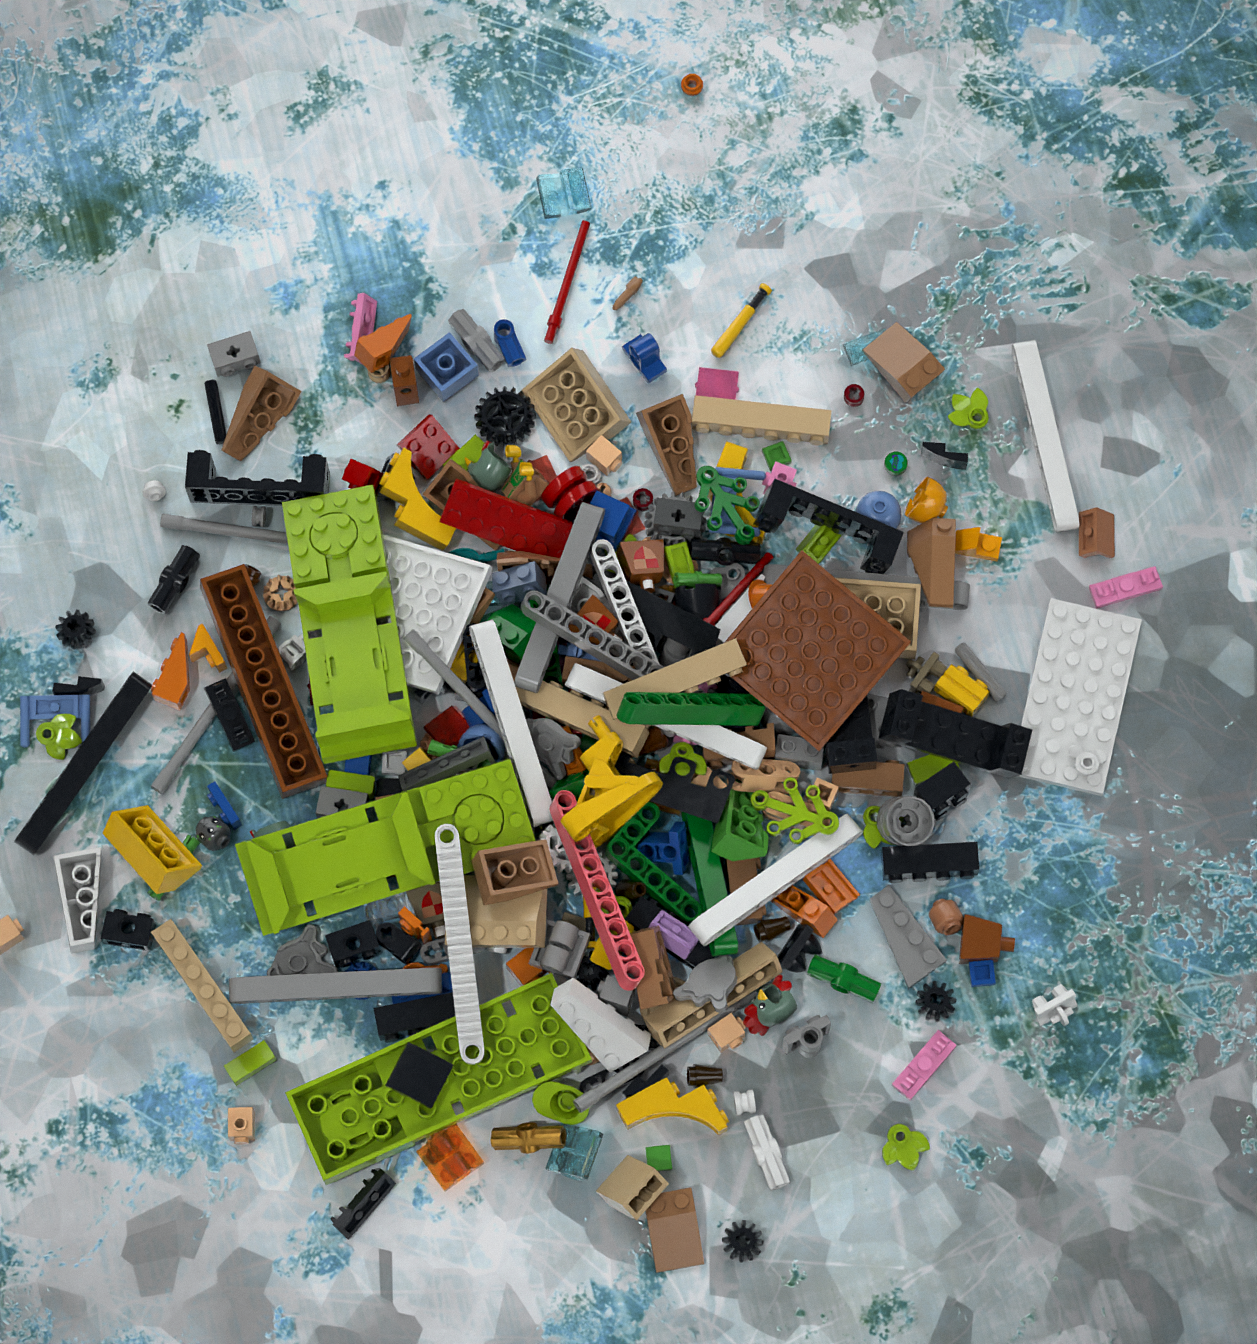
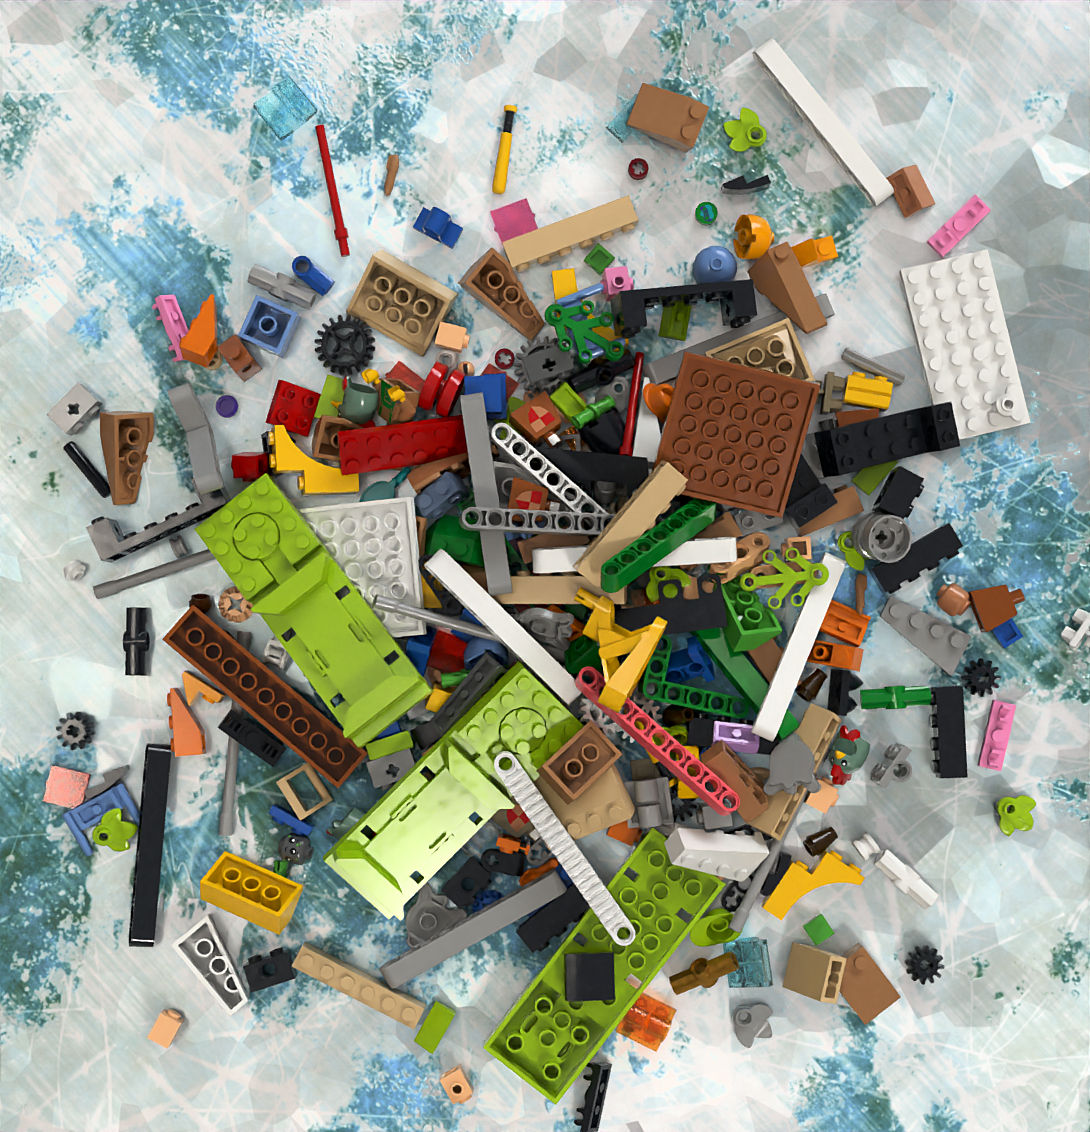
camera: 30 degrees left, 15 degrees up
none -> clear red piece [43,765,91,808]
none -> light grey beam [167,383,224,495]
none -> dark purple plate [216,395,238,418]
none -> tan tile [276,763,333,821]
none -> blue tile [406,626,438,677]
none -> light grey plate [732,1004,773,1048]
none -> medium nougat piece [855,574,867,615]
none -> black brick [929,686,968,779]

